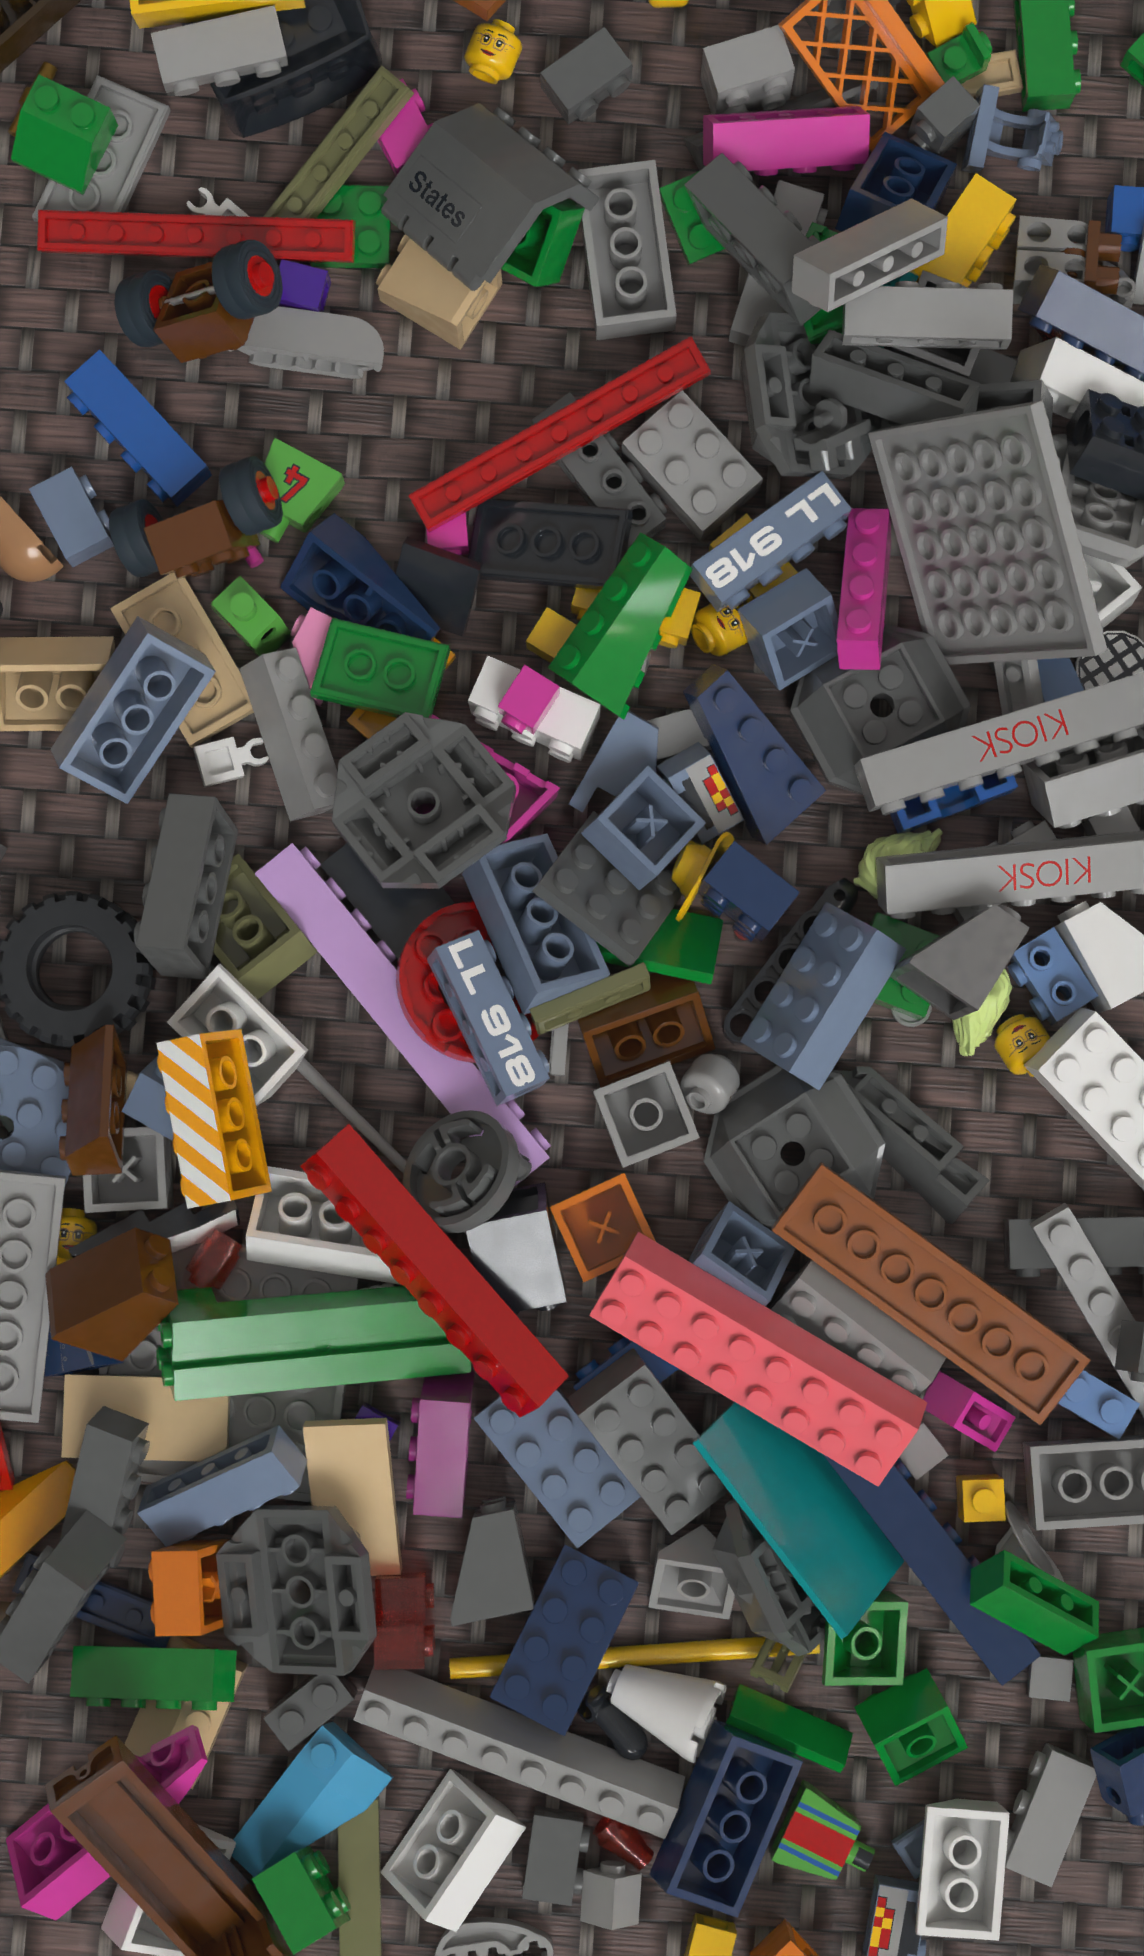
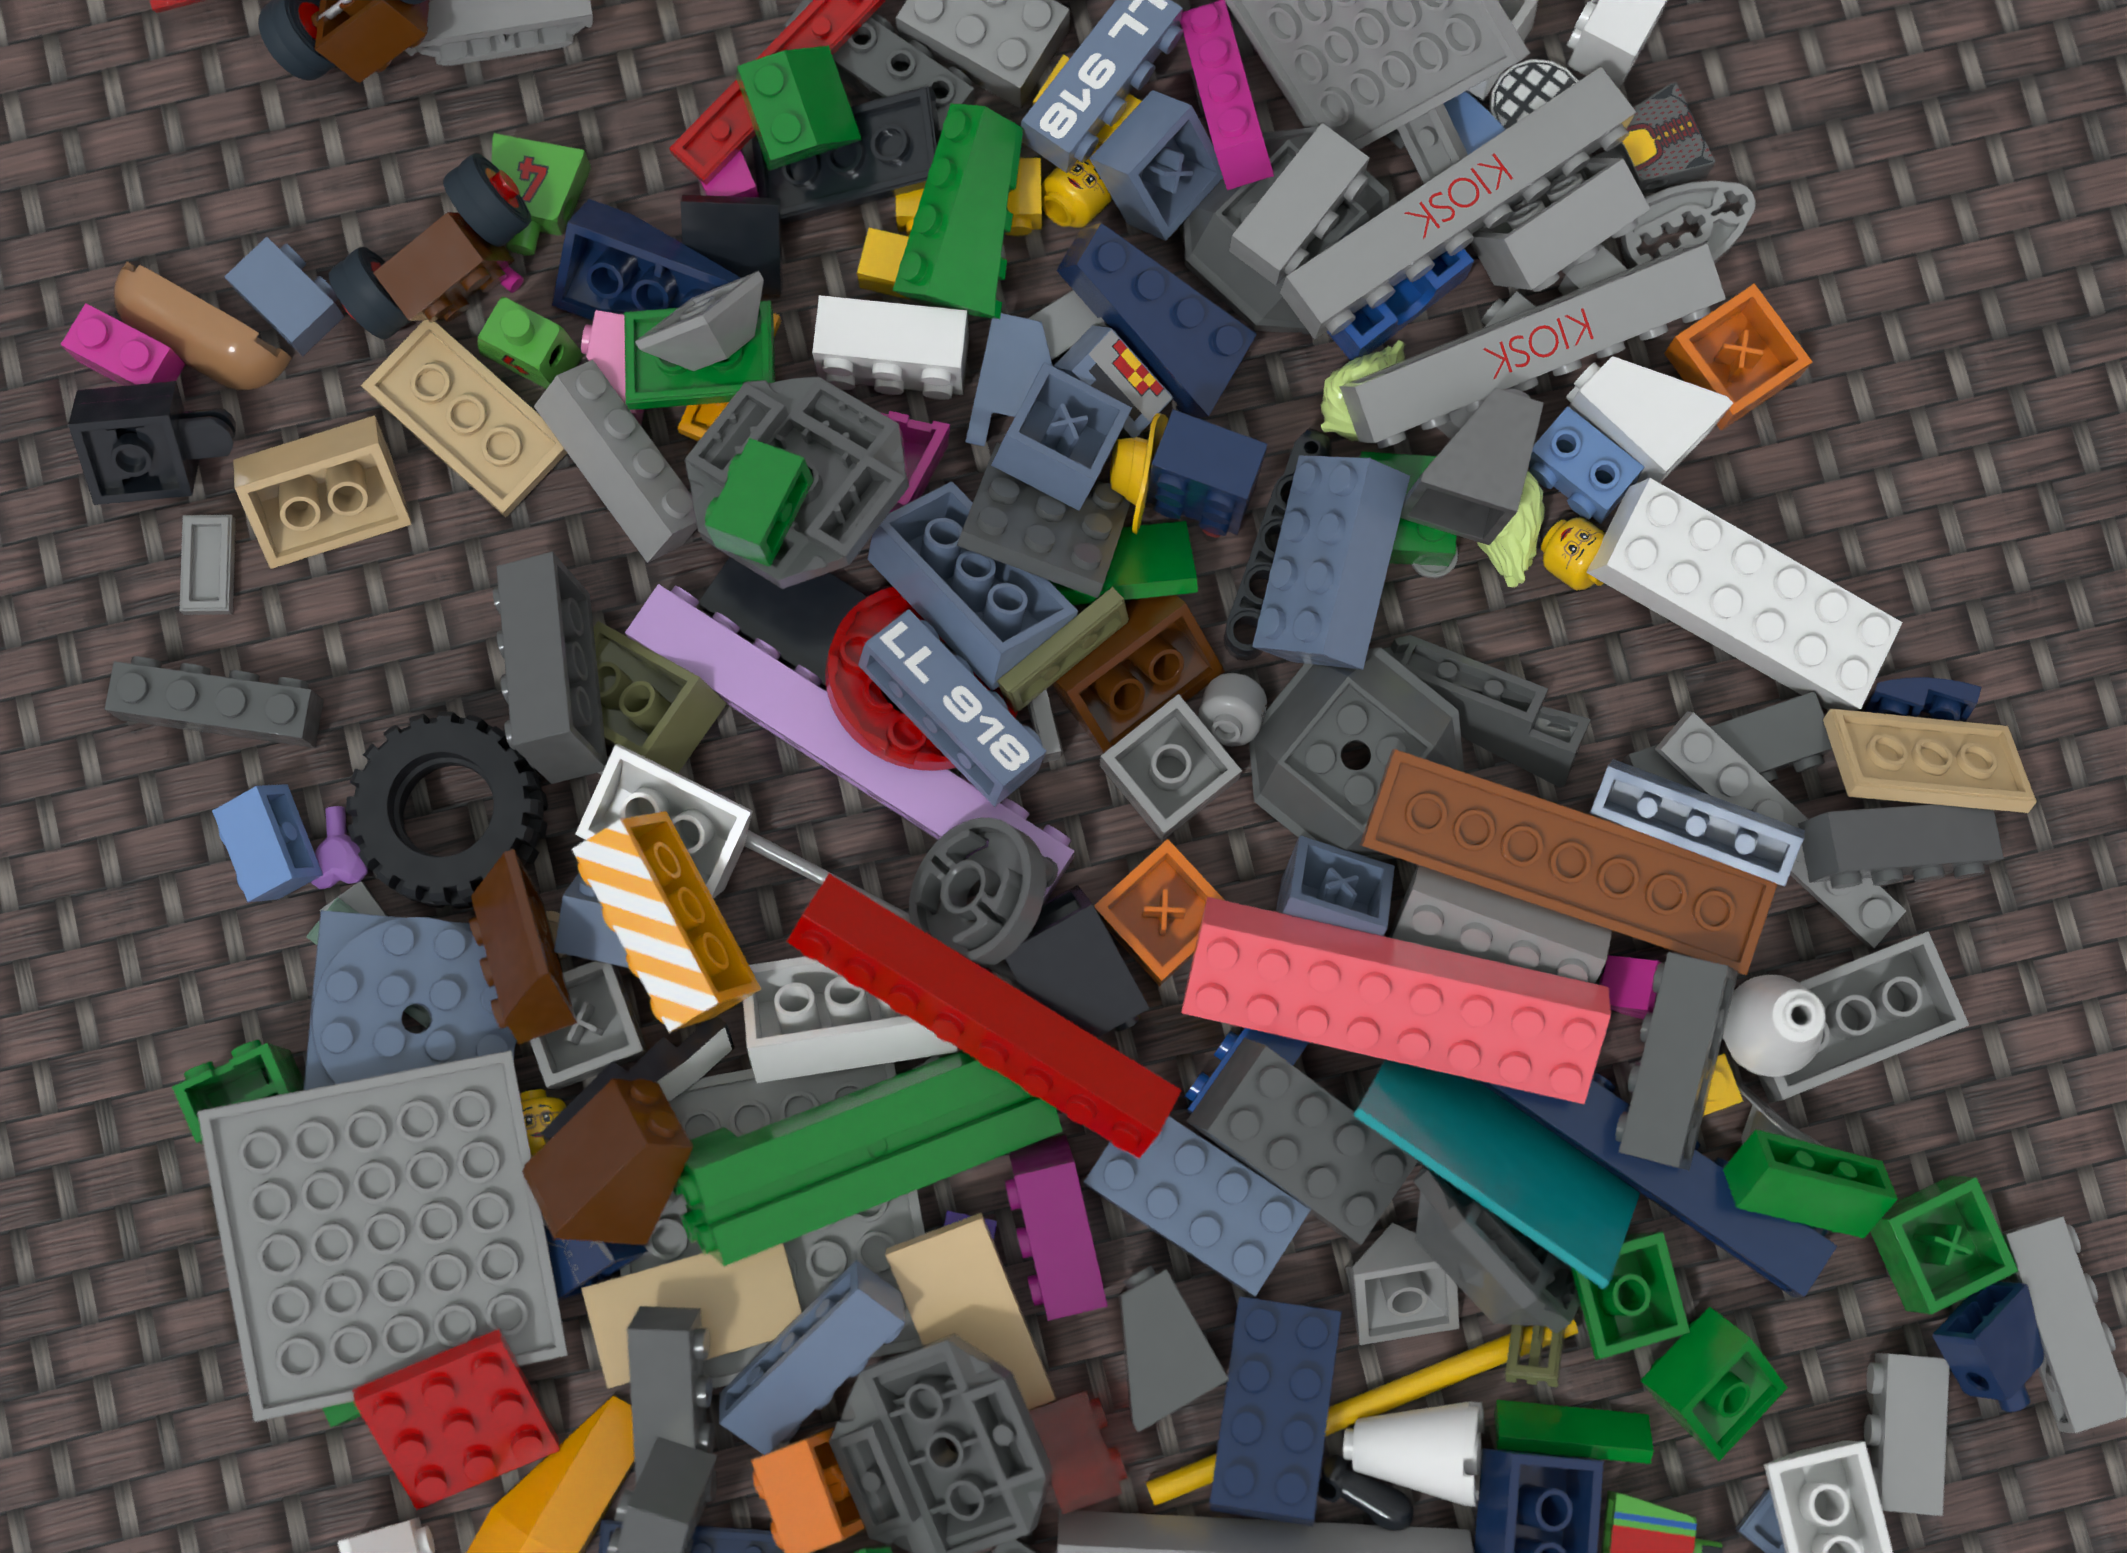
camera: 25 degrees left, 5 degrees down
sand blue brick [51,616,216,804] -> none
blue brick [64,349,212,507] -> none
clear red brick [185,1229,243,1290] -> none
white plate [193,737,269,788] -> none
dark pink brick [498,664,560,735] -> none
light grey tile [899,1421,949,1480] -> none
light grey tile [1026,1654,1074,1702] -> none
medium blue brick [1058,1370,1140,1440] -> none
none -> light grey slope [635,271,764,371]
none -> green brick [705,438,814,567]
none -> green slope [736,45,861,171]
none -> light grey brick [1229,123,1370,286]
none -> sand blue brick [1590,759,1805,886]
none -> dark grey brick [1616,952,1738,1171]
none -> white cone [1722,975,1825,1077]

